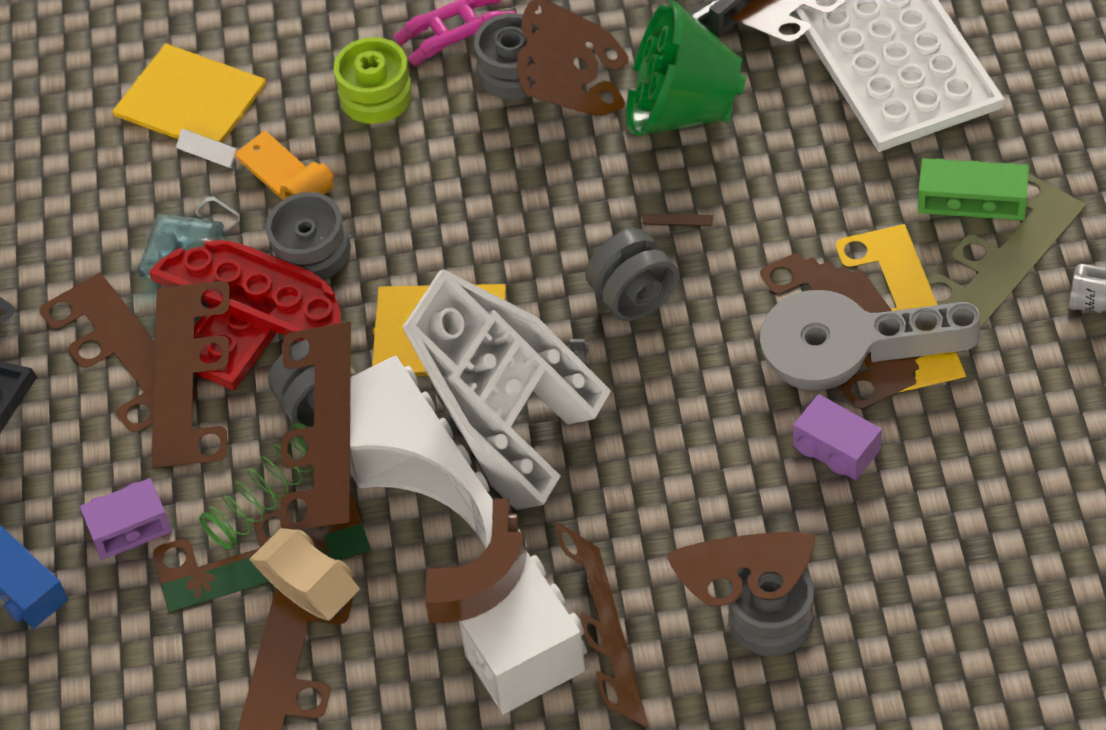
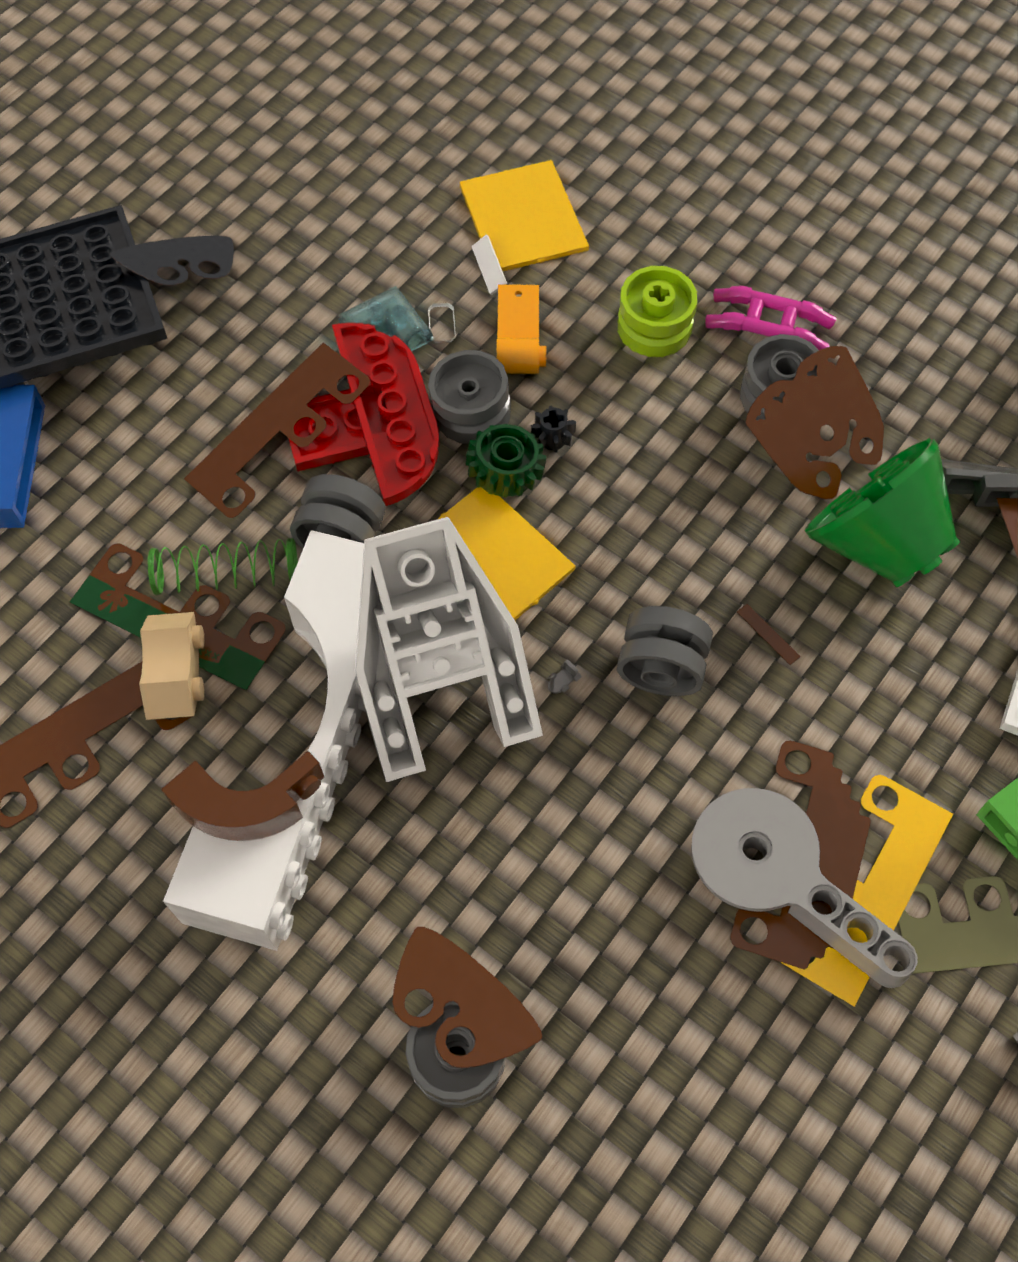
camera: 40 degrees right, 10 degrees up
reddish brown piece [40,272,198,432] -> none
medium lavender brick [80,478,172,560] -> none
reddish brown piece [280,322,351,530] -> none
reddish brown piece [556,523,650,729] -> none
medium lavender brick [793,394,882,481] -> none
none -> dark green gear [465,424,546,498]
none -> black gear [531,406,576,453]

